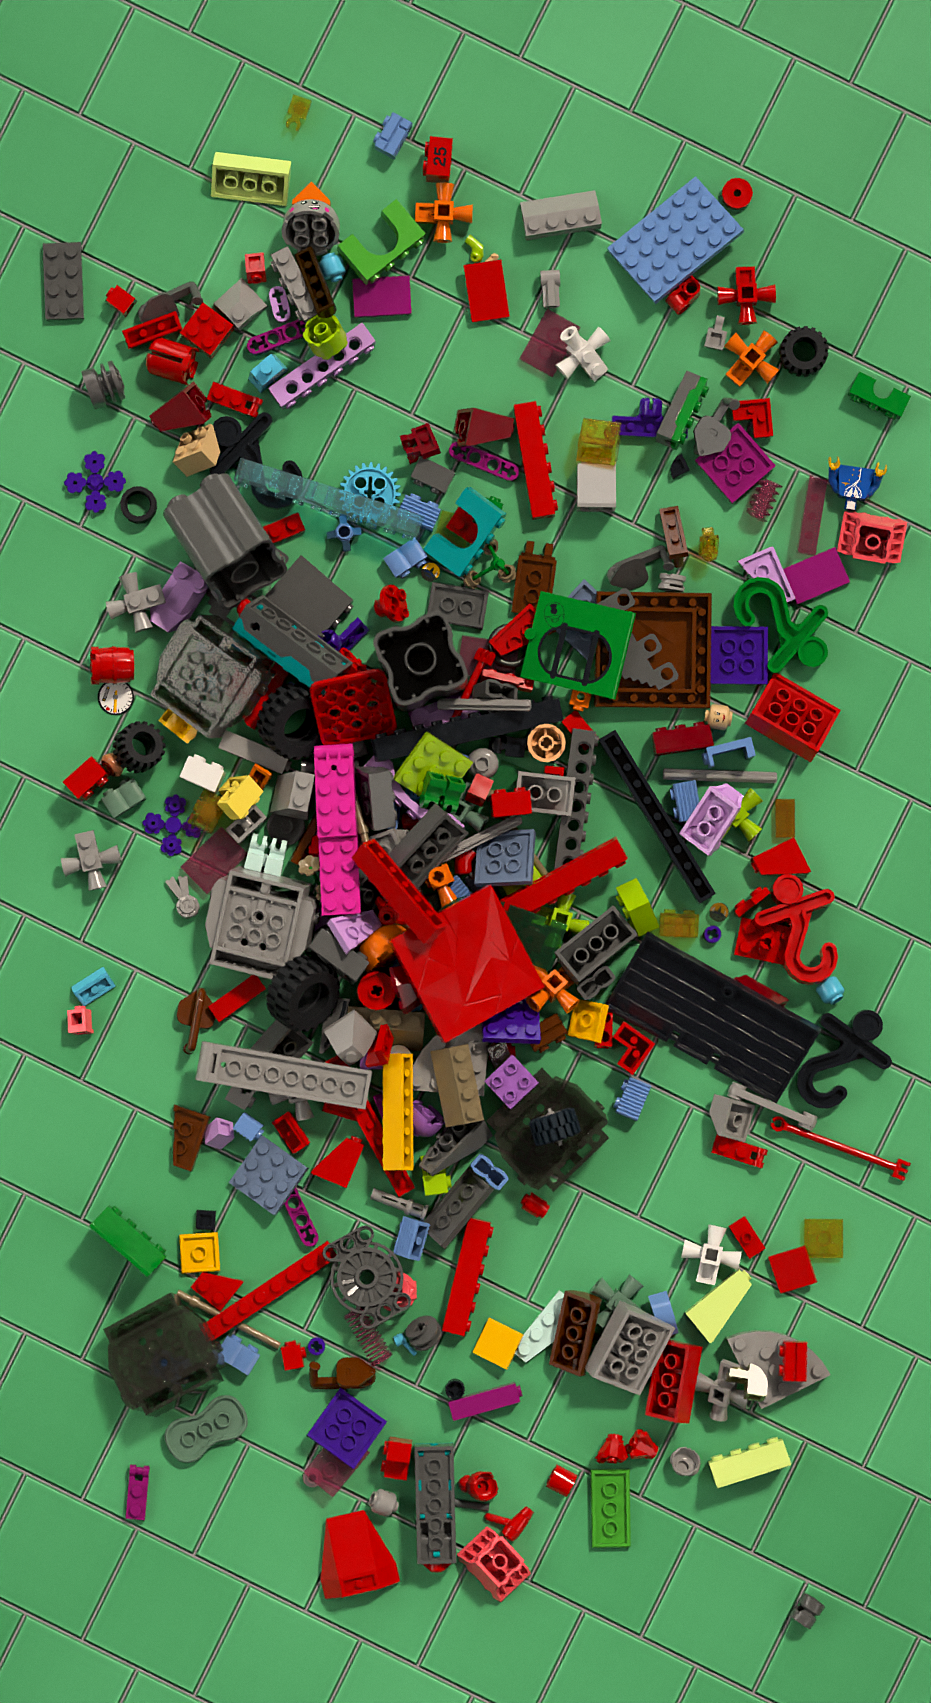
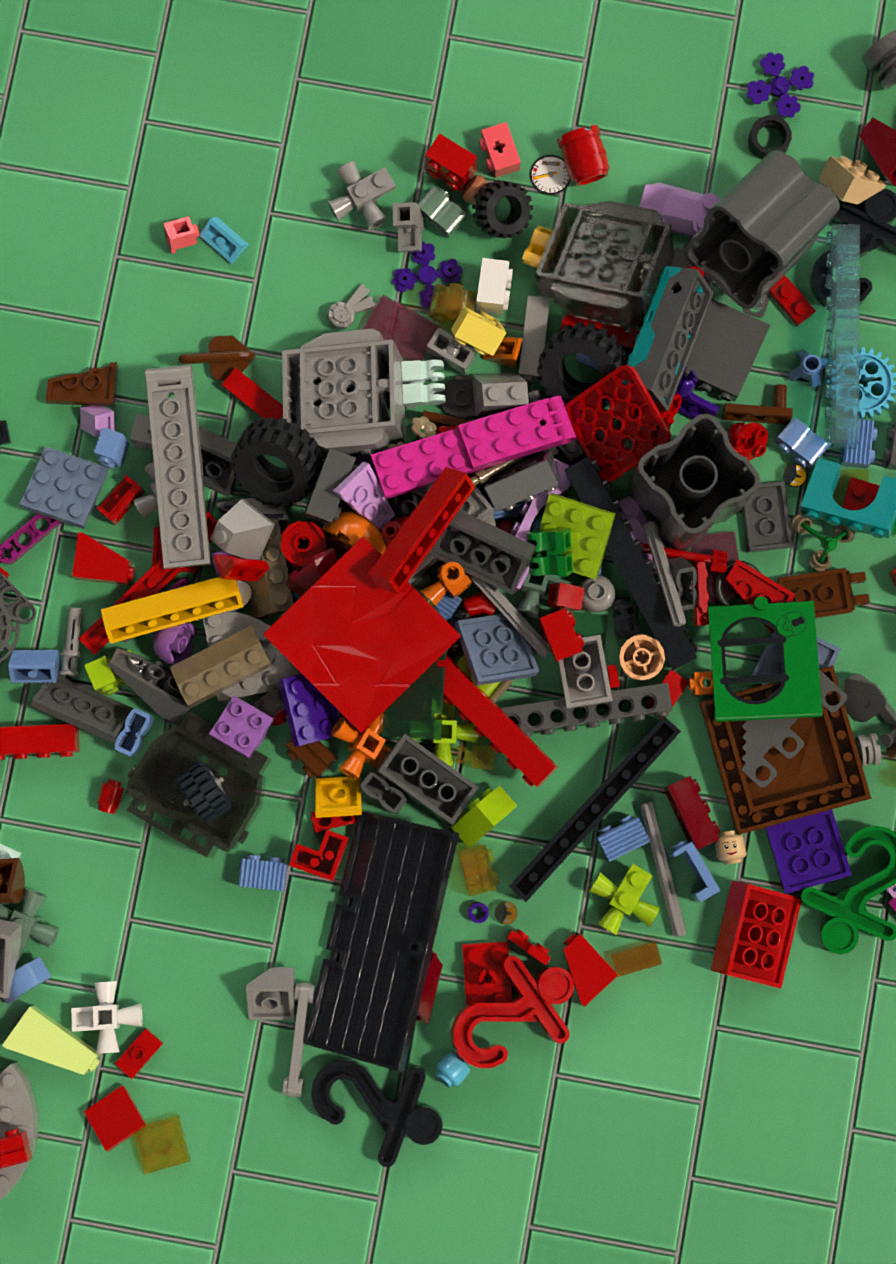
camera: 75 degrees right, 5 degrees down
light grey brick [106,572,166,633] -> none
lavender slope [679,783,743,856] -> none
red plate [711,1134,768,1169] -> none
red hinge [770,1116,911,1181] -> none
none -> light grey brick [393,202,424,253]
none -> clear yellow plate [455,745,496,771]
none -> coral brick [478,122,521,178]
none -> reddish brown piece [722,384,793,425]

